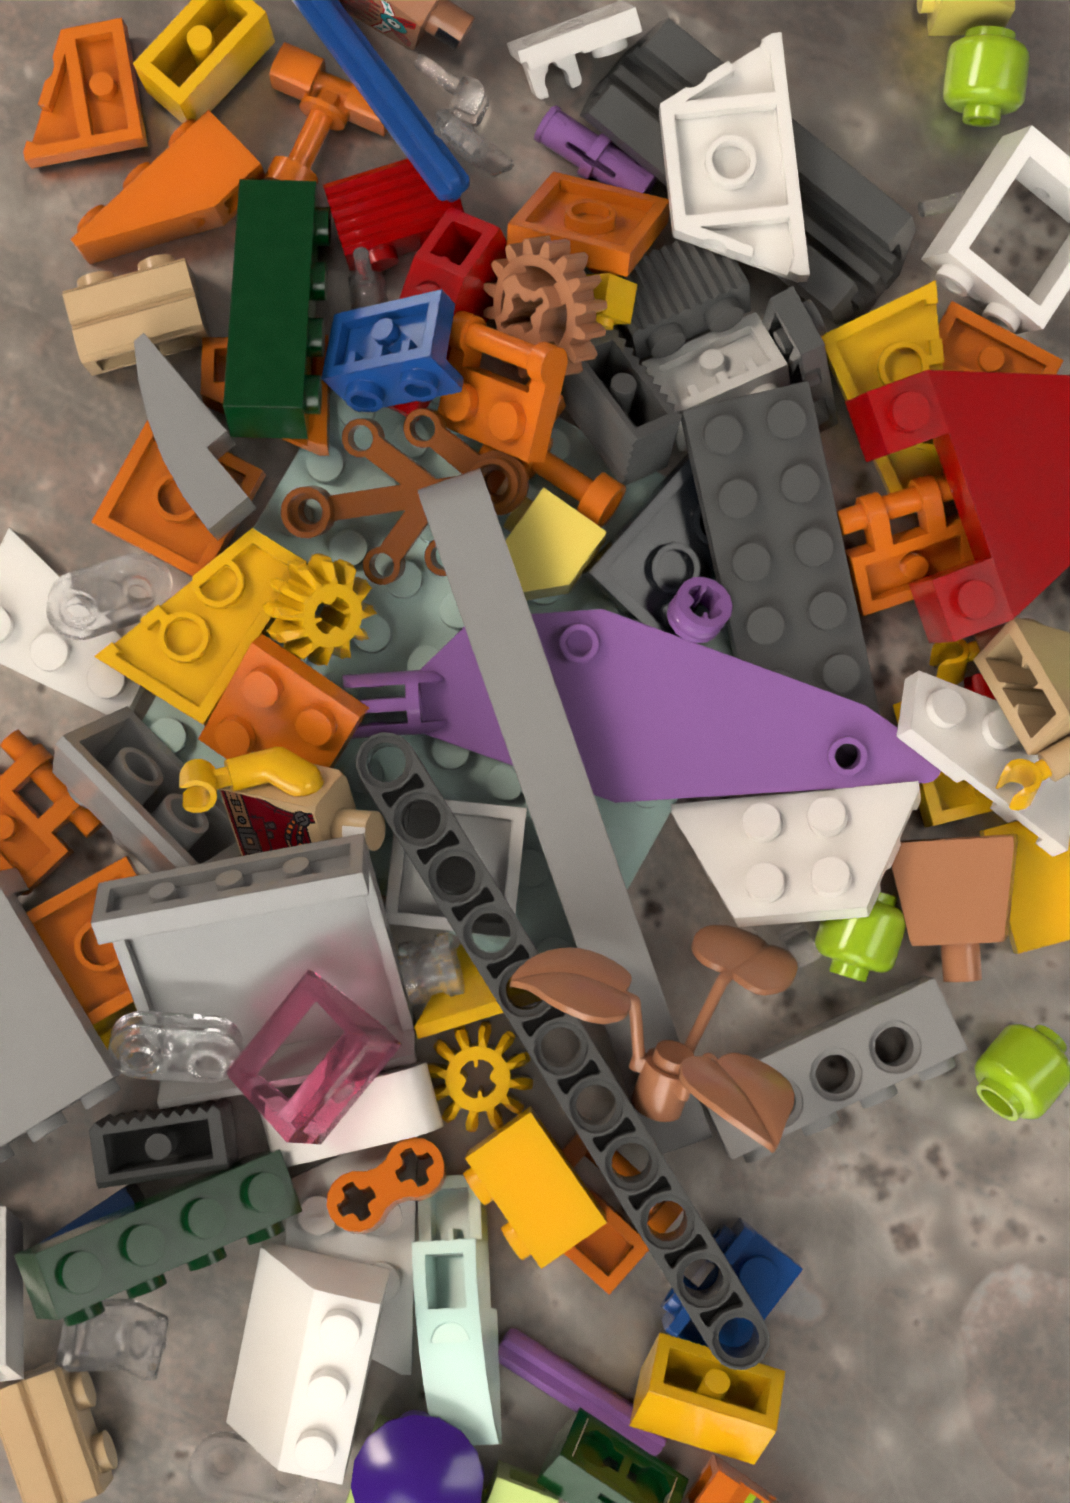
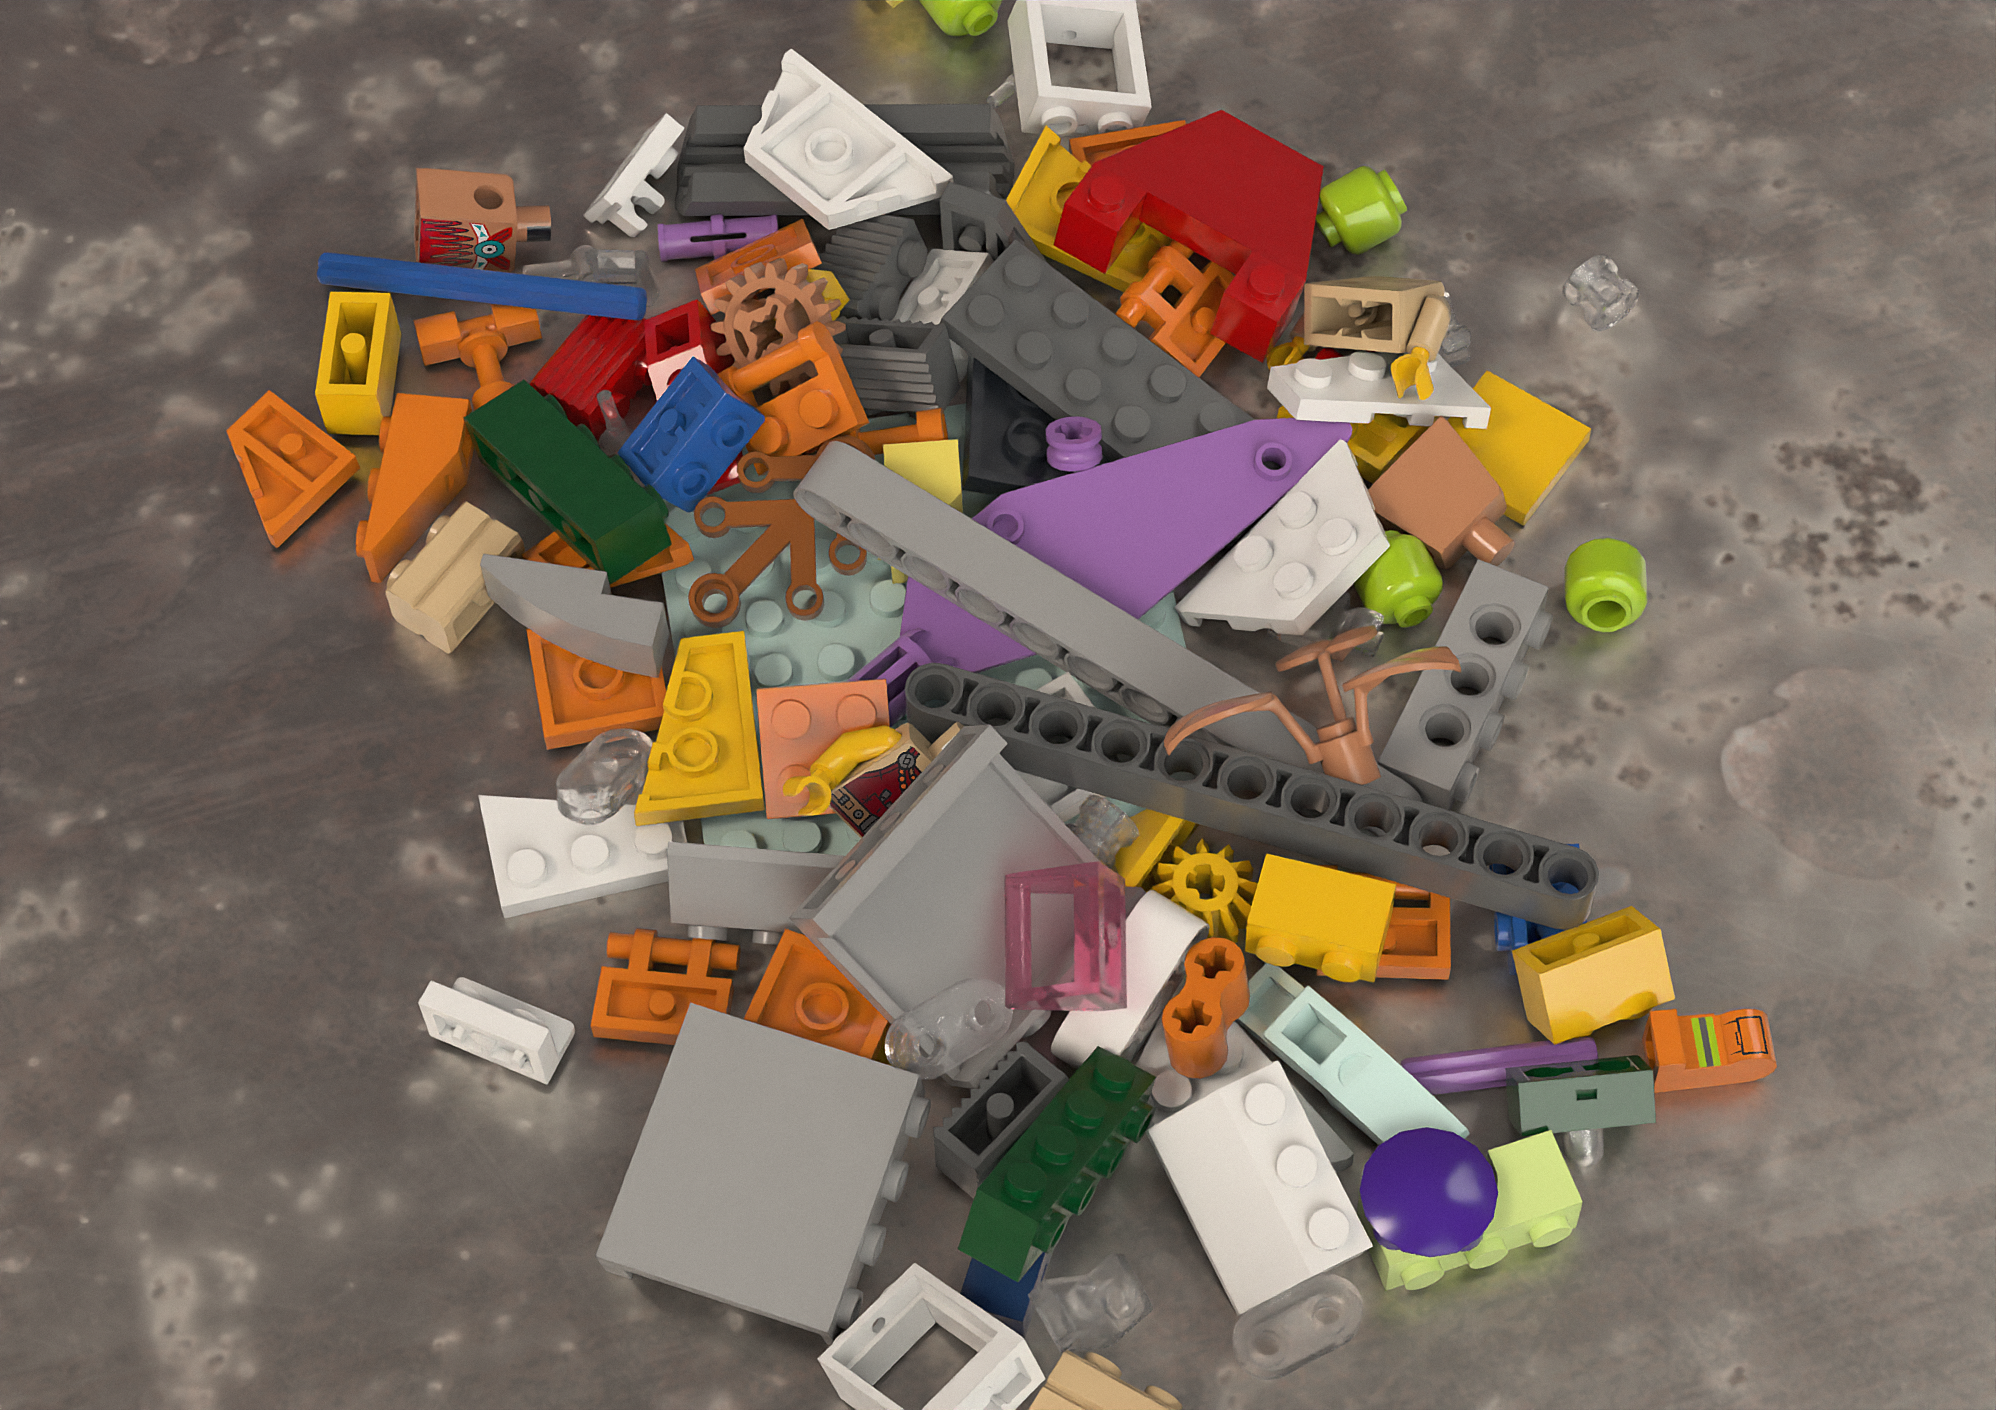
camera: 40 degrees left, 25 degrees down
yellow gear [262,553,377,666] -> none

